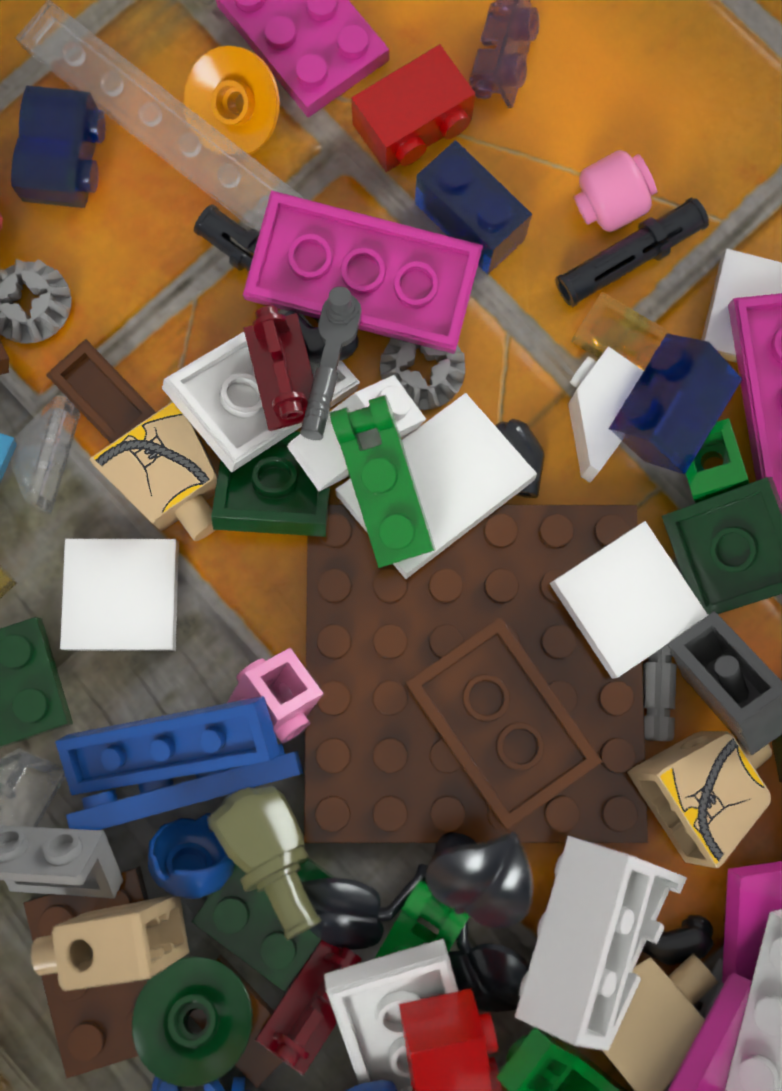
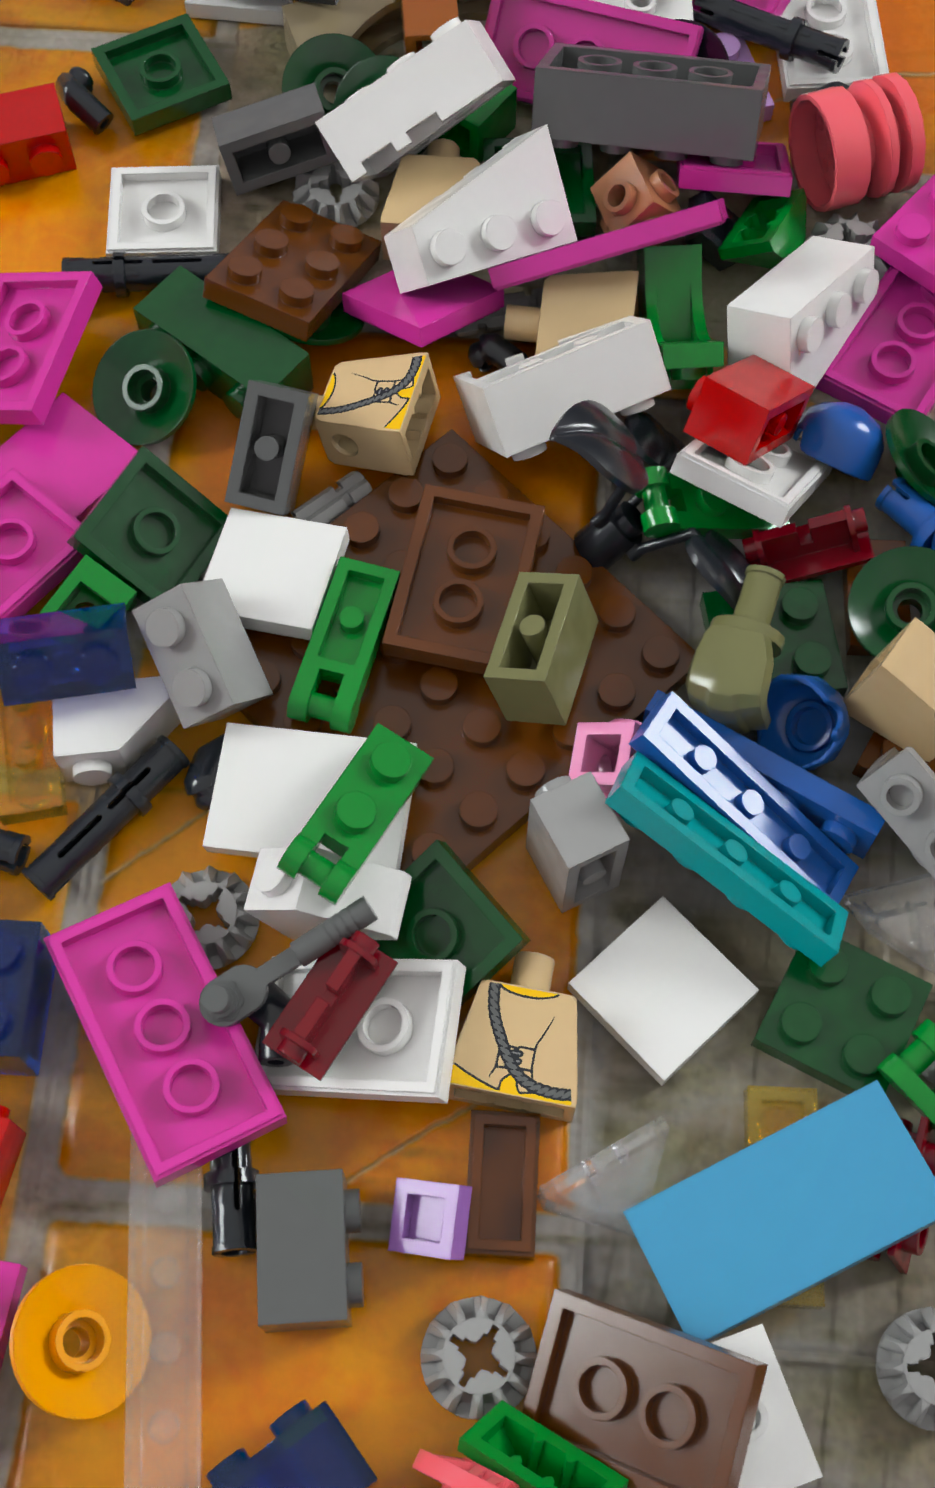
camera: 130 degrees left, 15 degrees down
none -> black pin [21,735,190,901]
none -> light grey brick [132,578,273,729]
none -> dark grey brick [256,1169,364,1333]
none -> green plate [287,556,401,734]
none -> plate [388,1177,472,1260]
none -> olive brick [484,572,599,725]
none -> light grey brick [526,771,630,913]
none -> teal plate [605,750,849,967]

